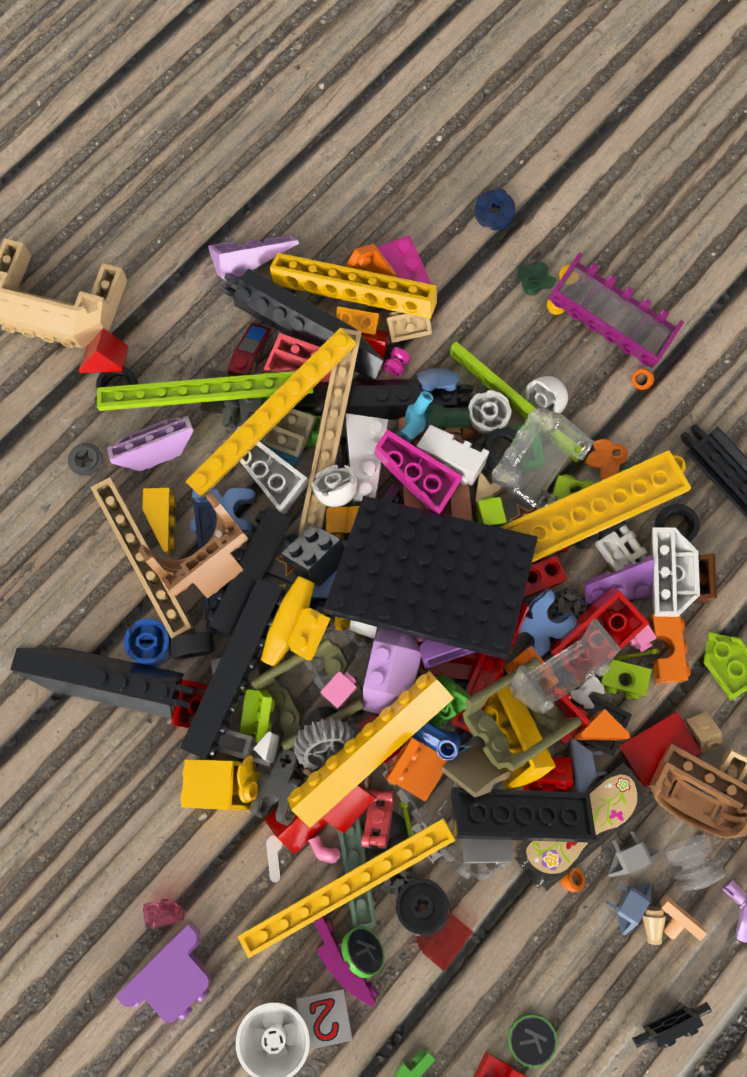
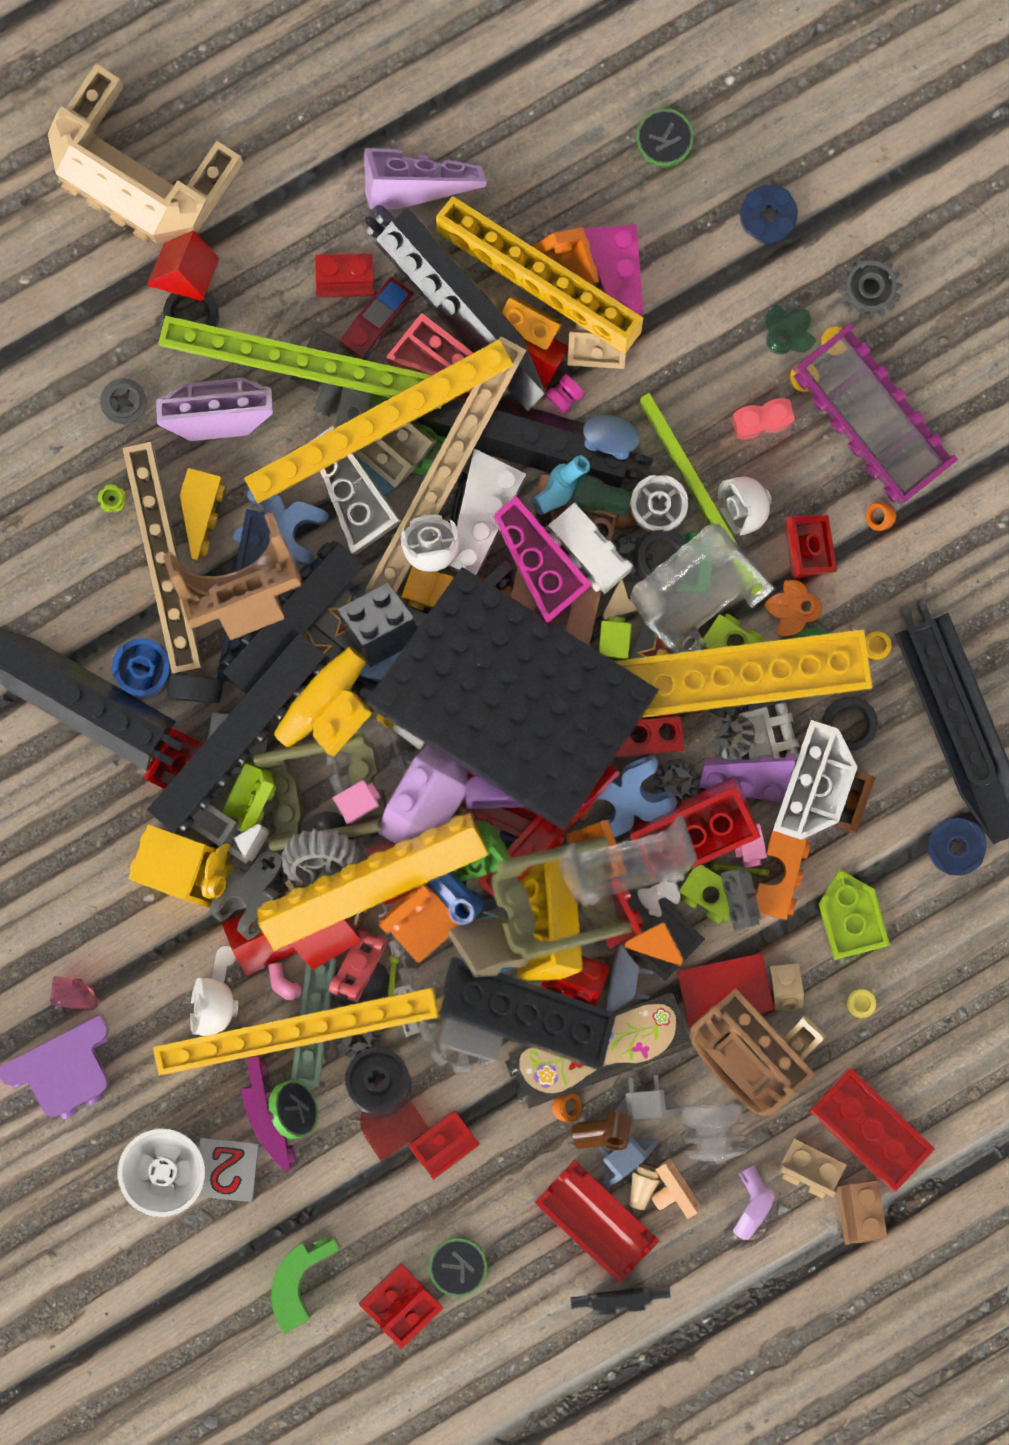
camera: 20 degrees right, 10 degrees up
none -> lime plate [98,484,126,513]
none -> white cylinder [190,977,238,1036]
none -> red plate [315,253,374,298]
none -> red plate [408,1110,480,1180]
none -> red gear [534,1159,660,1284]
none -> reddish brown piece [572,1112,632,1151]
none -> black tile [636,109,694,167]
none -> dark grey gear [712,715,755,760]
none -> dark grey hinge [721,867,761,930]
none -> coral brick [732,398,795,440]
none -> red slope [784,515,837,579]
none -> dark grey gear [838,255,902,320]

